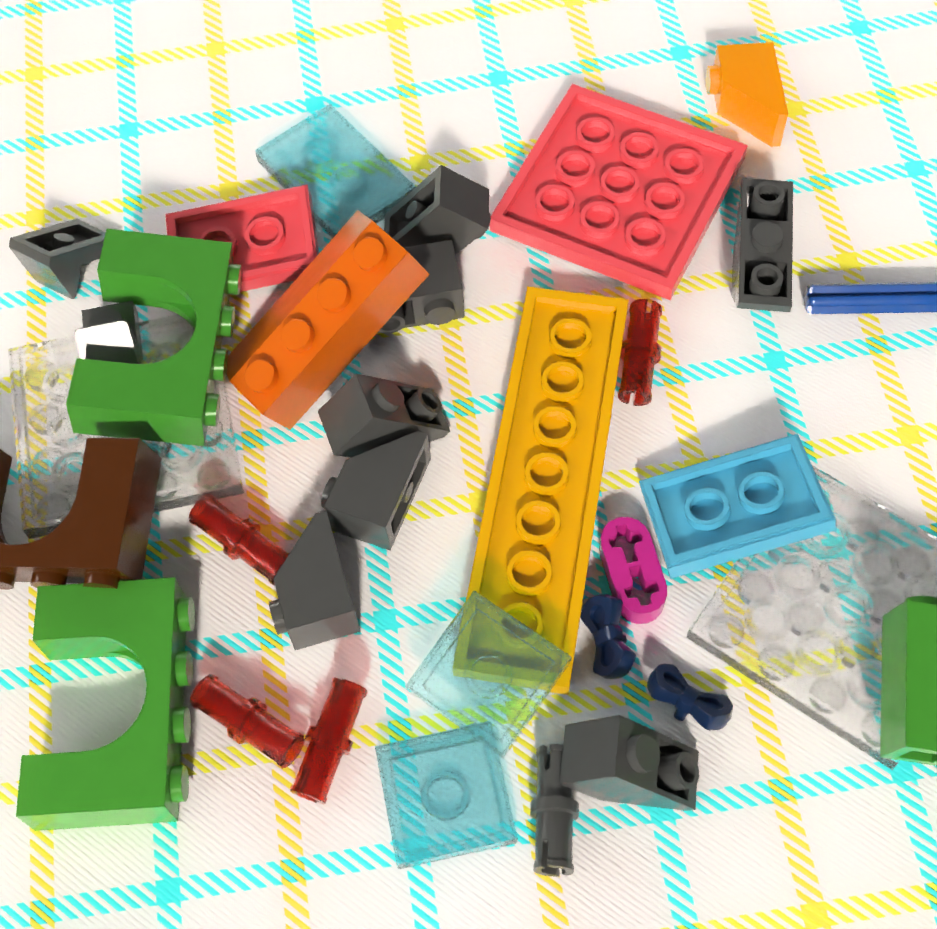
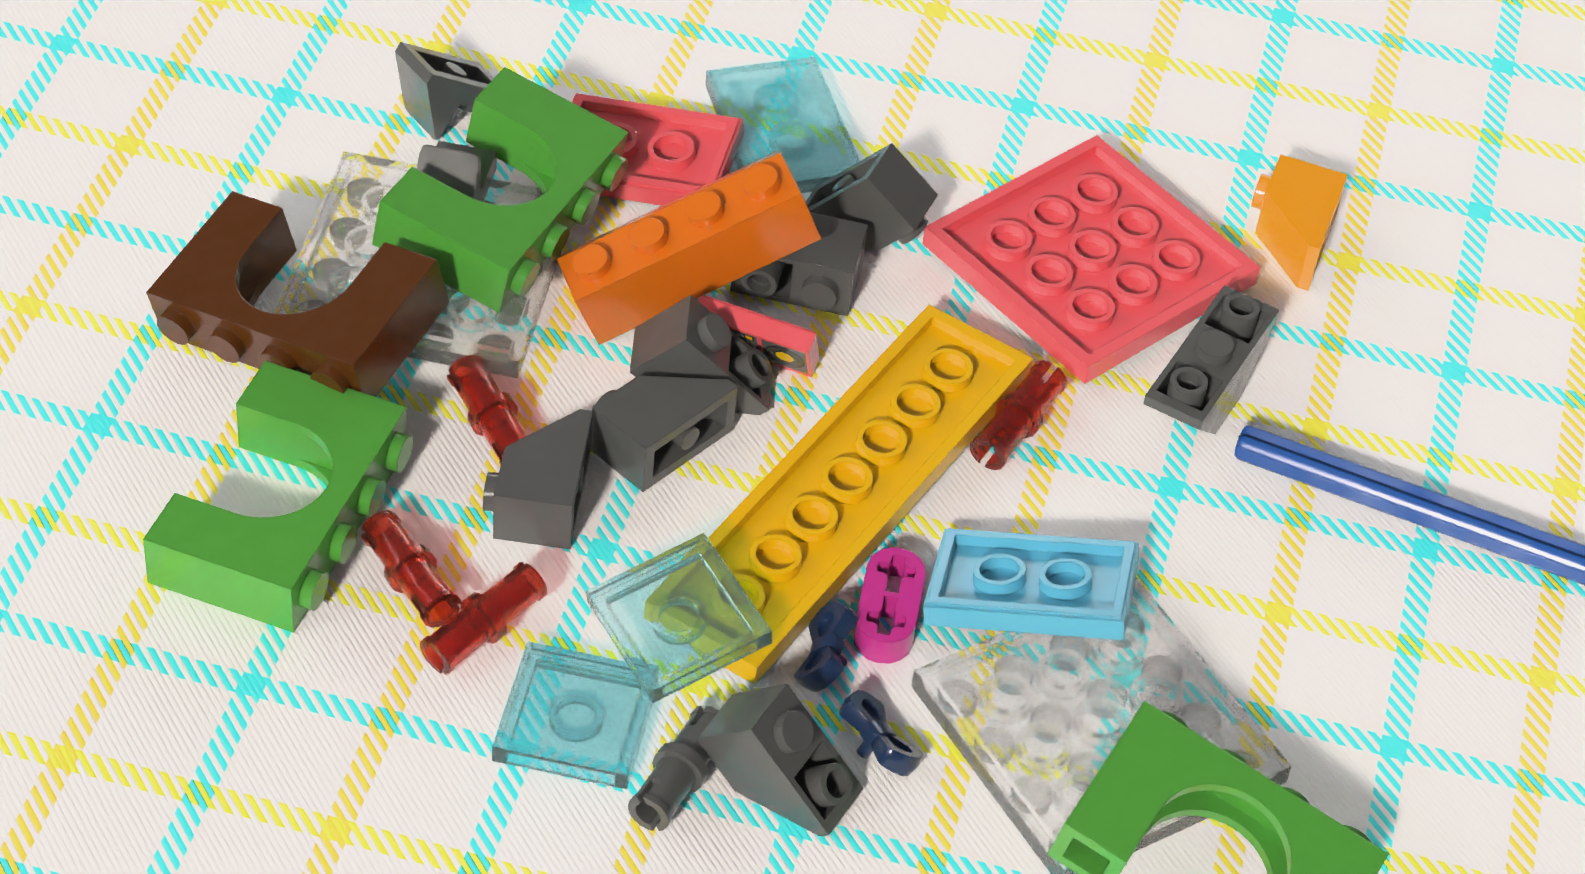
camera: 15 degrees right, 15 degrees down
none -> coral tile [698,295,819,378]

